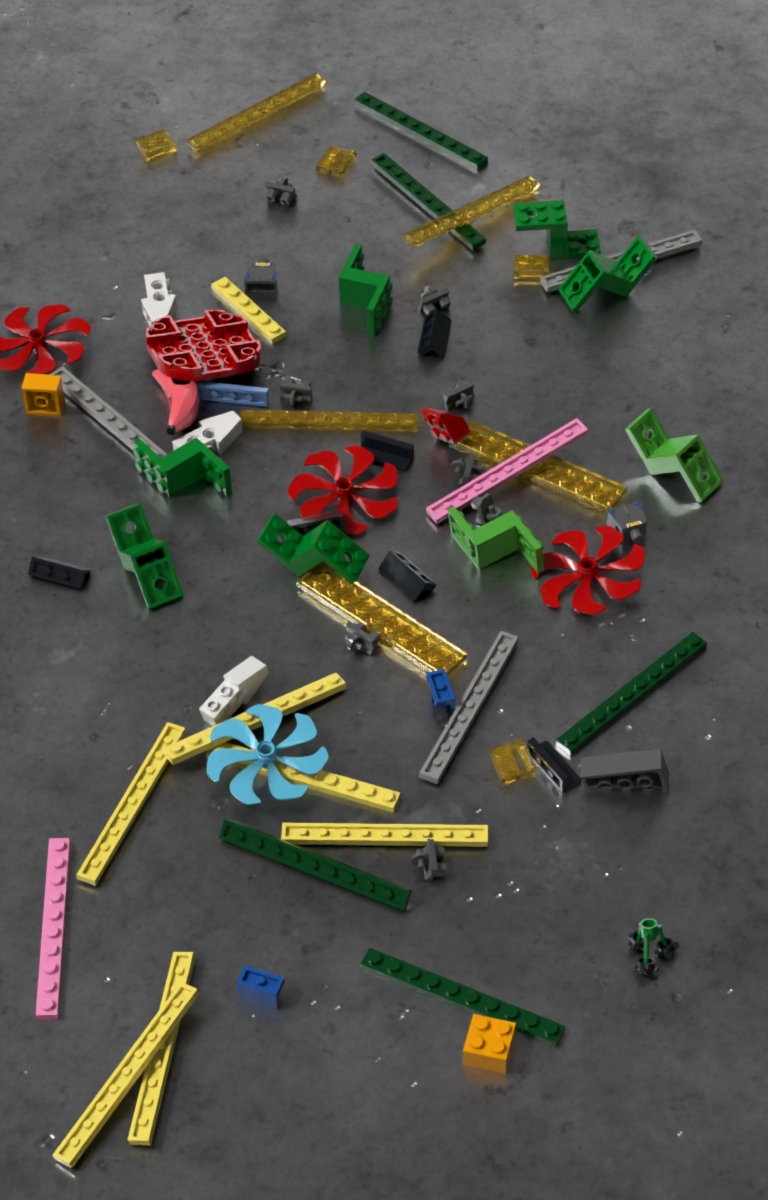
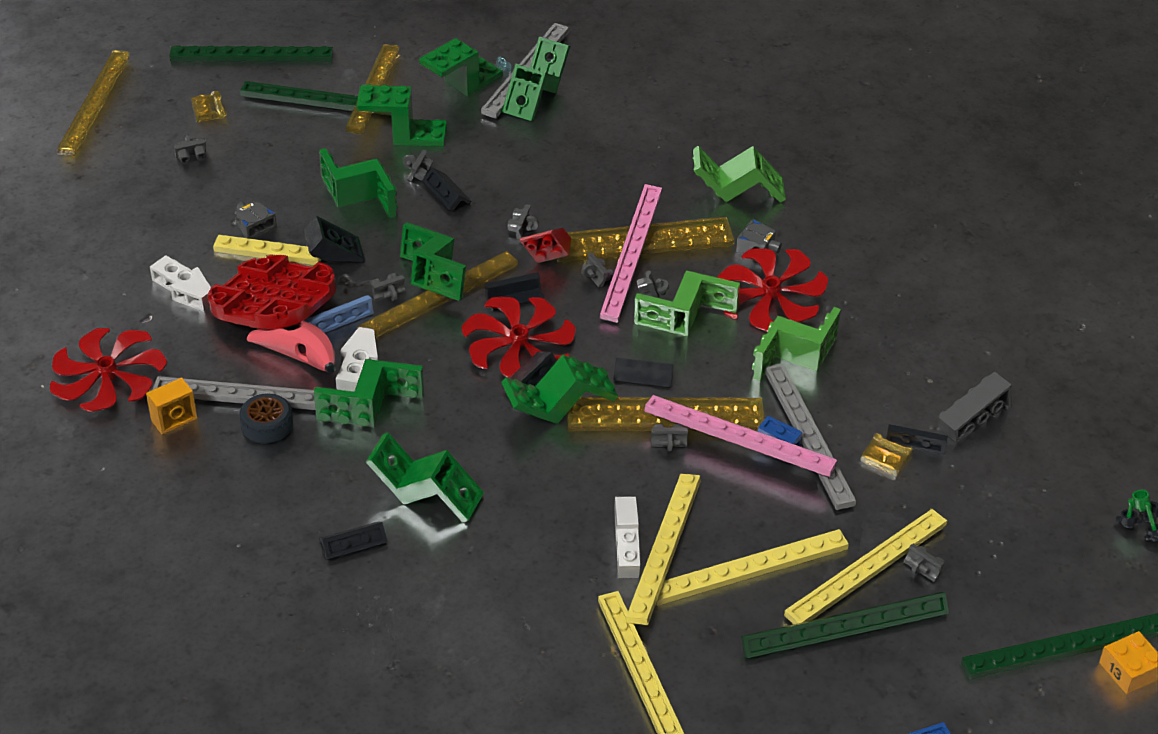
camera: 45 degrees left, 5 degrees down
clear yellow plate [135,129,177,161] -> none
medium azure piece [207,704,329,805] -> none
clear yellow plate [514,255,549,279] -> none
dark green plate [556,632,707,755] -> none
none -> black wheel [239,393,293,444]
none -> black slope [303,216,365,262]
none -> green bracket [357,84,447,147]
none -> green bracket [400,222,467,301]
none -> clear light blue tile [496,57,512,72]
none -> bright pink plate [645,395,837,477]
none -> bright green bracket [752,307,841,381]

